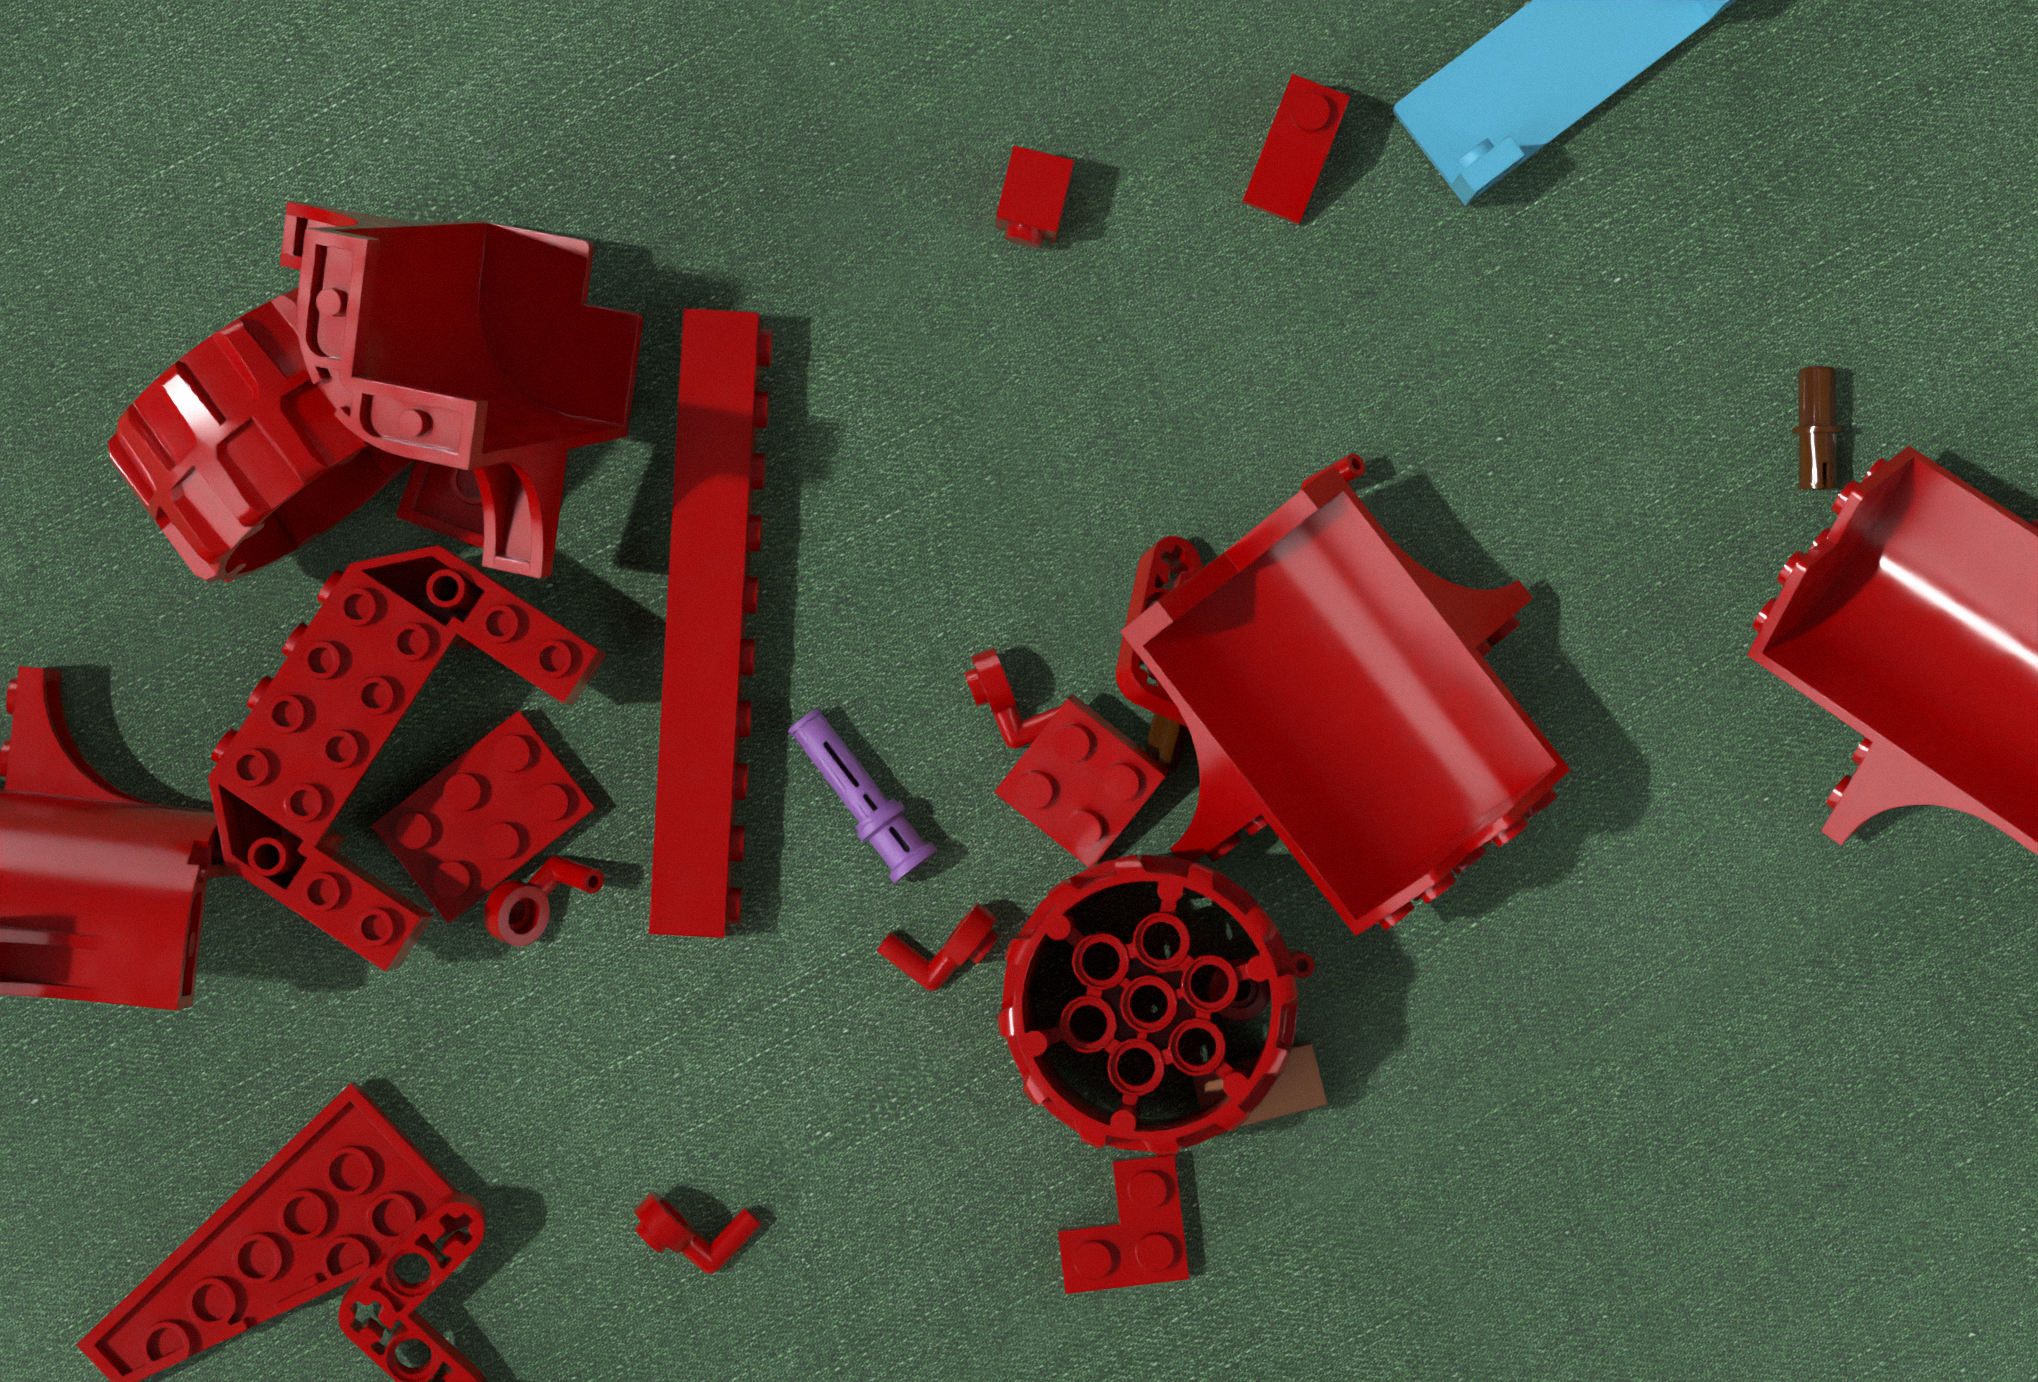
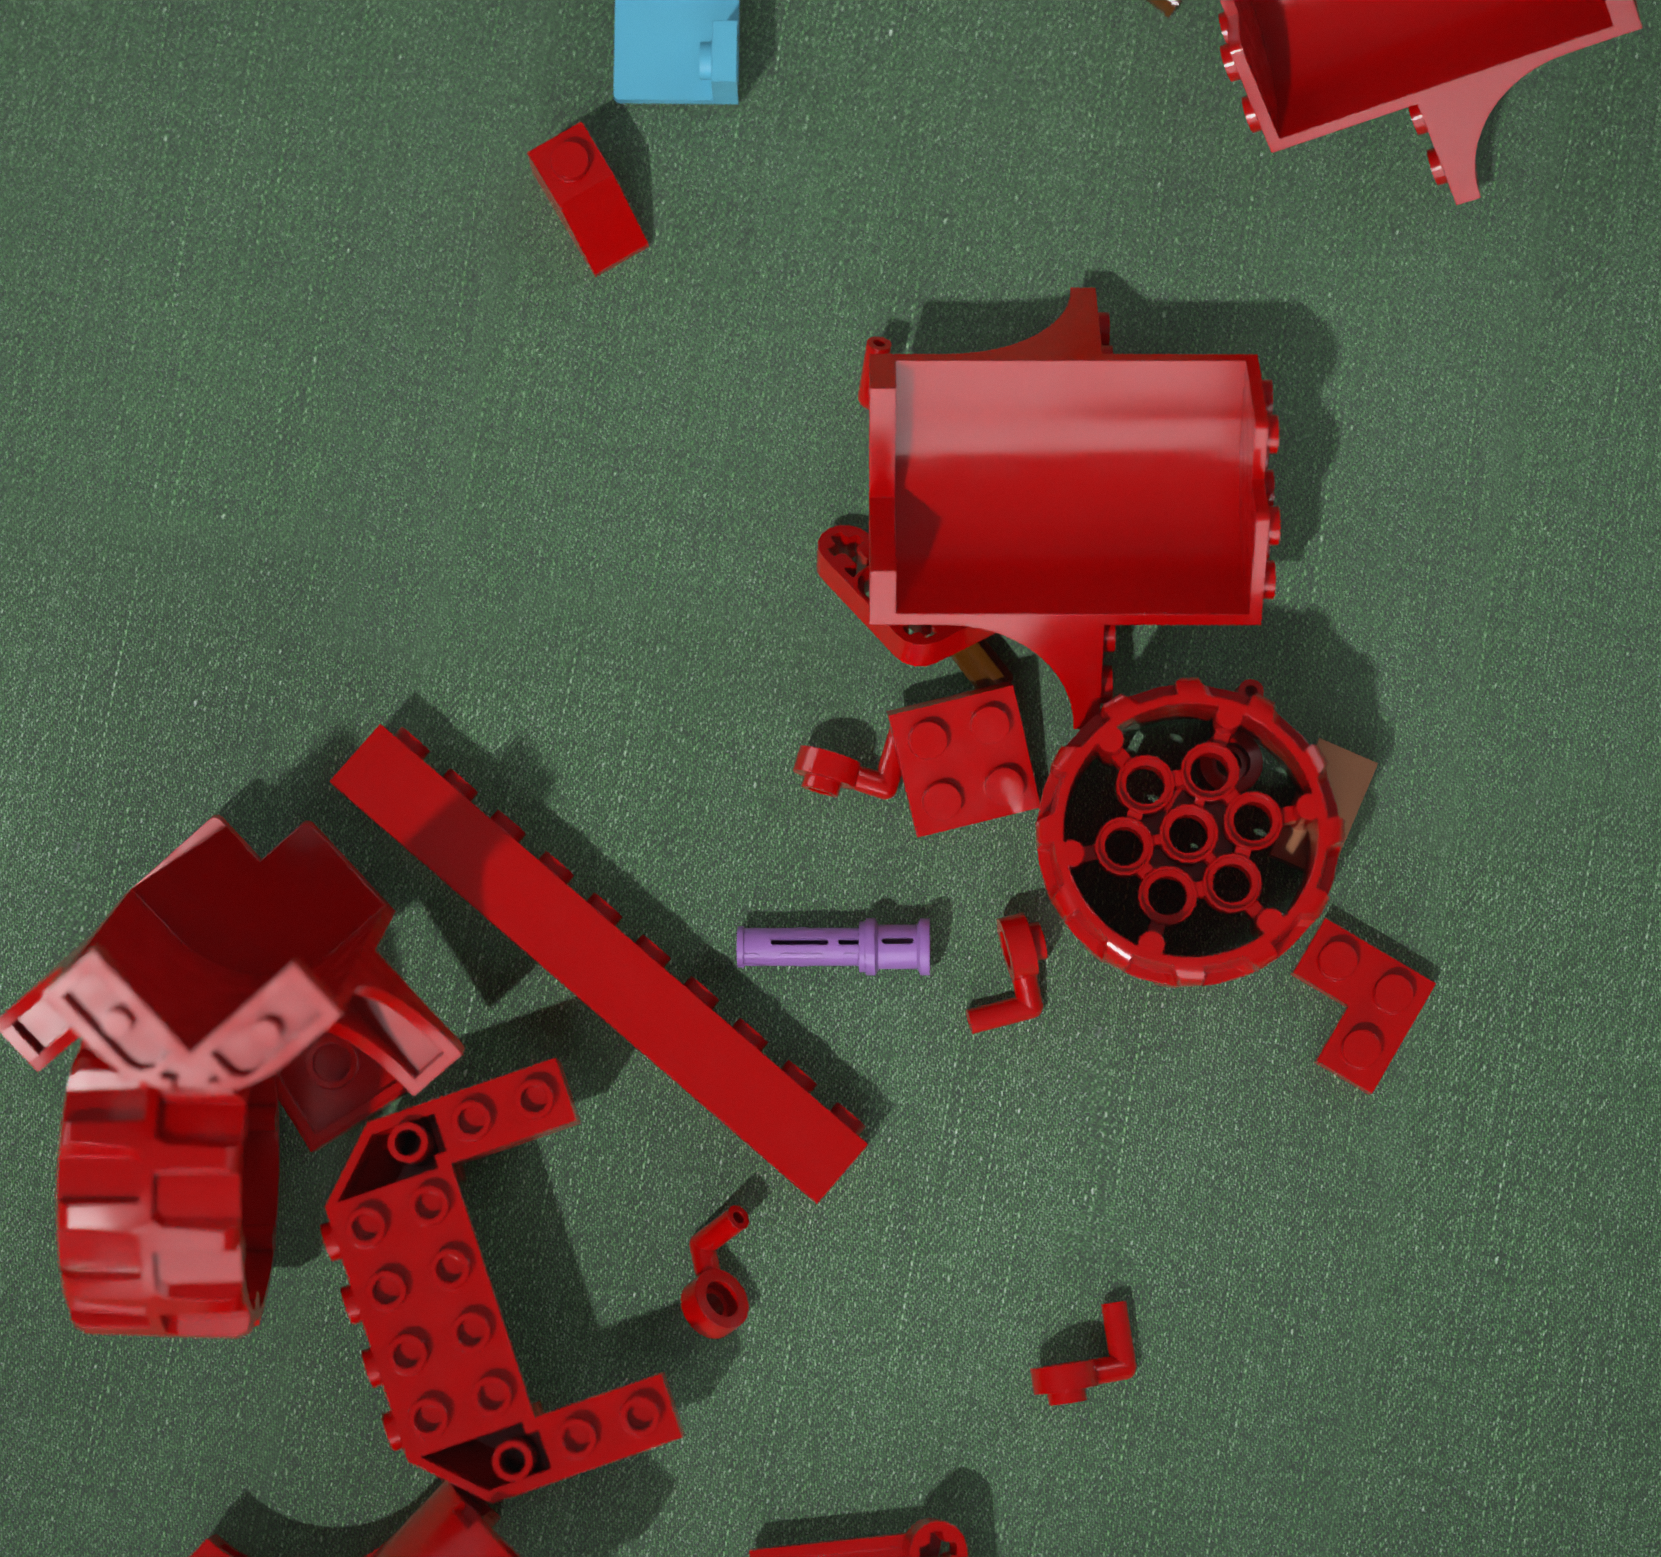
camera: 50 degrees left, 5 degrees down
red plate [372,710,598,923] -> none
red brick [996,145,1074,248] -> none

